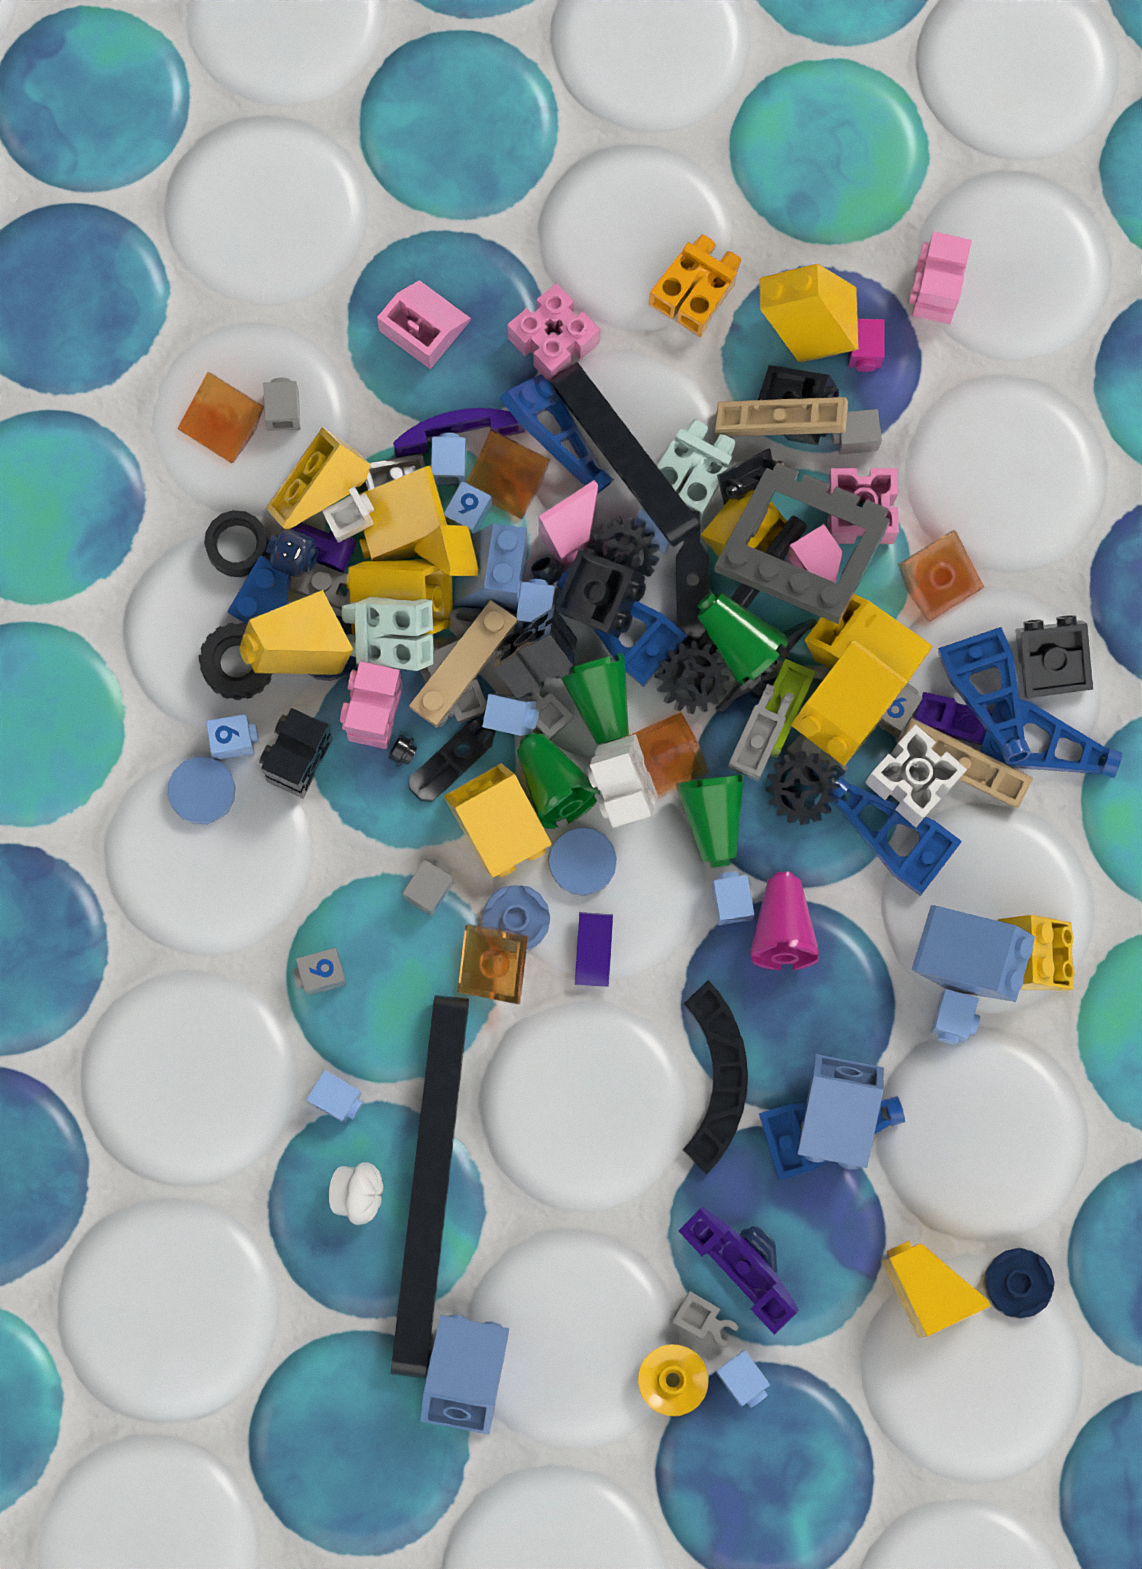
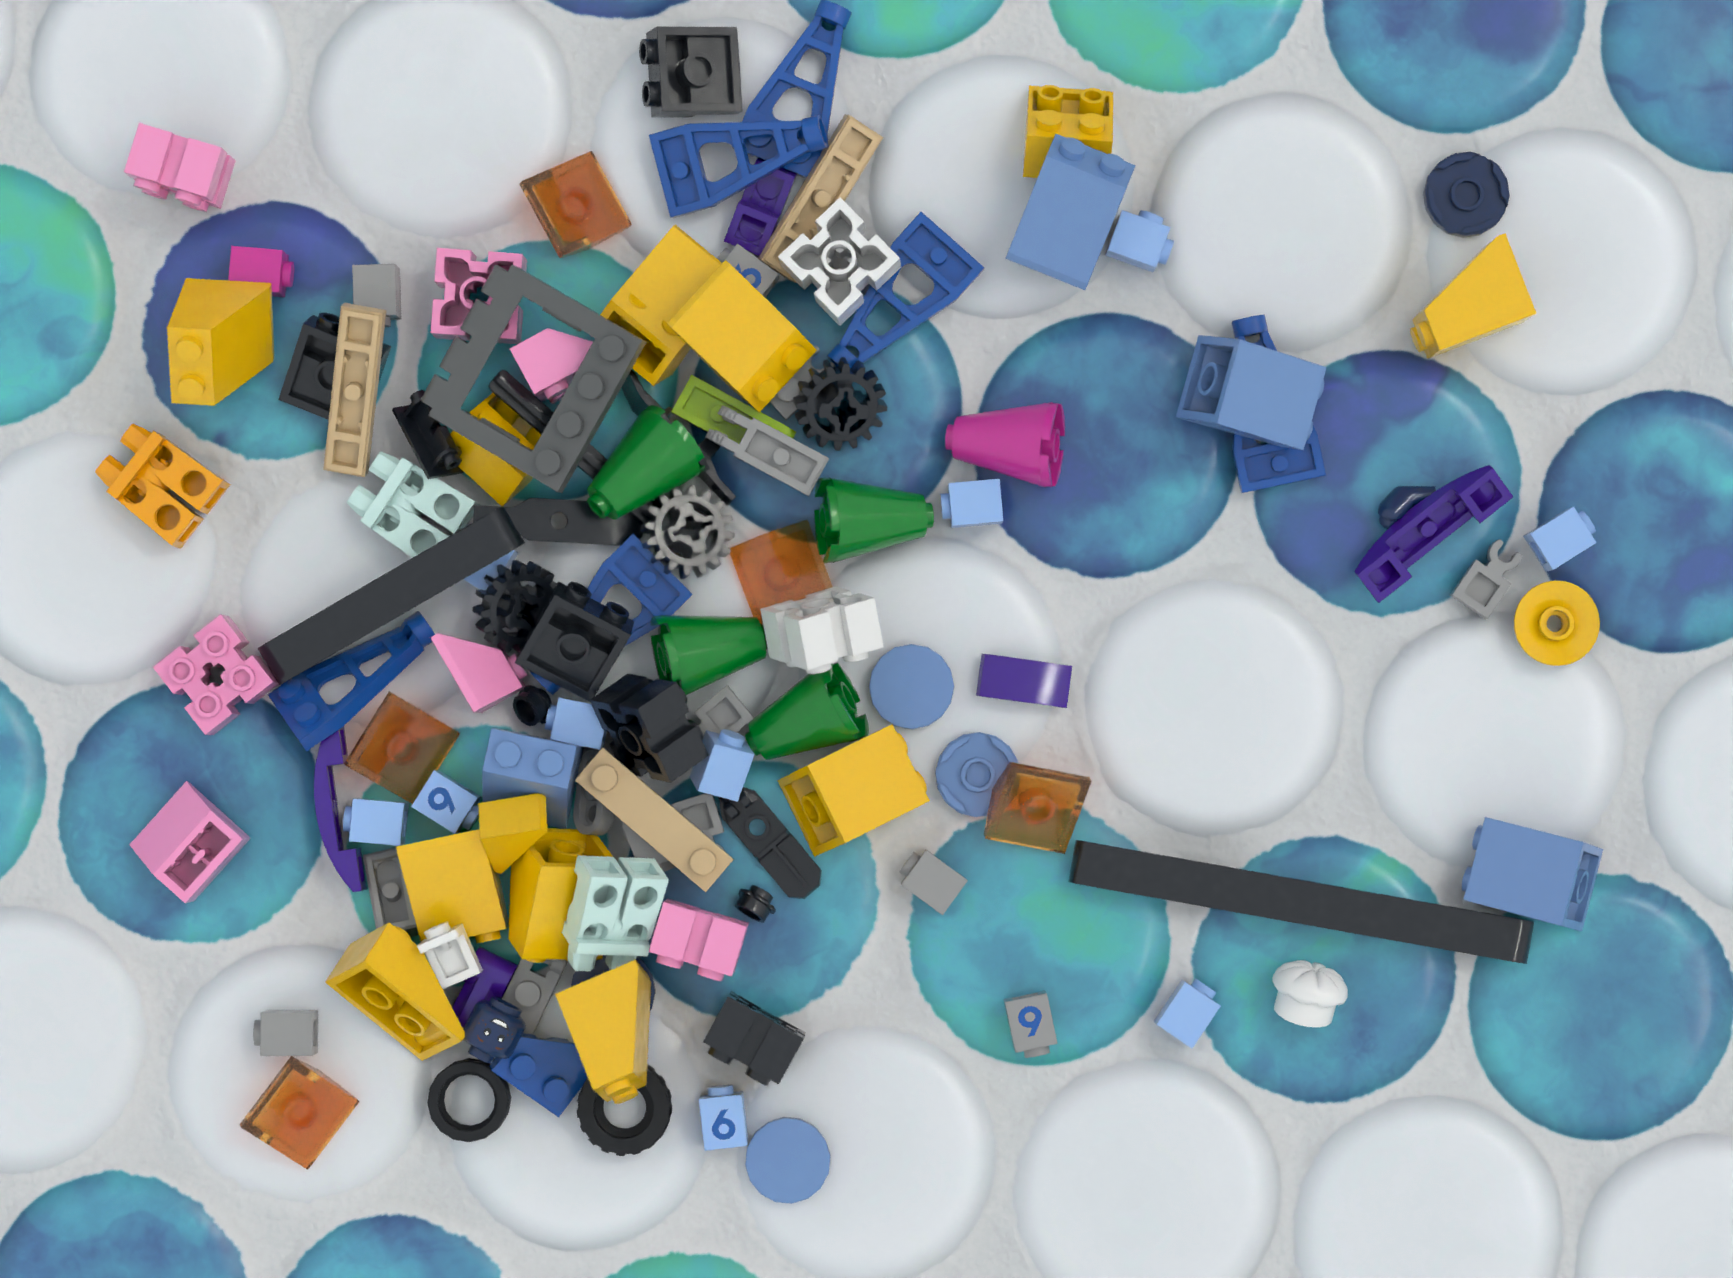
camera: 80 degrees left, 10 degrees up
black tile [682,980,748,1175] -> none

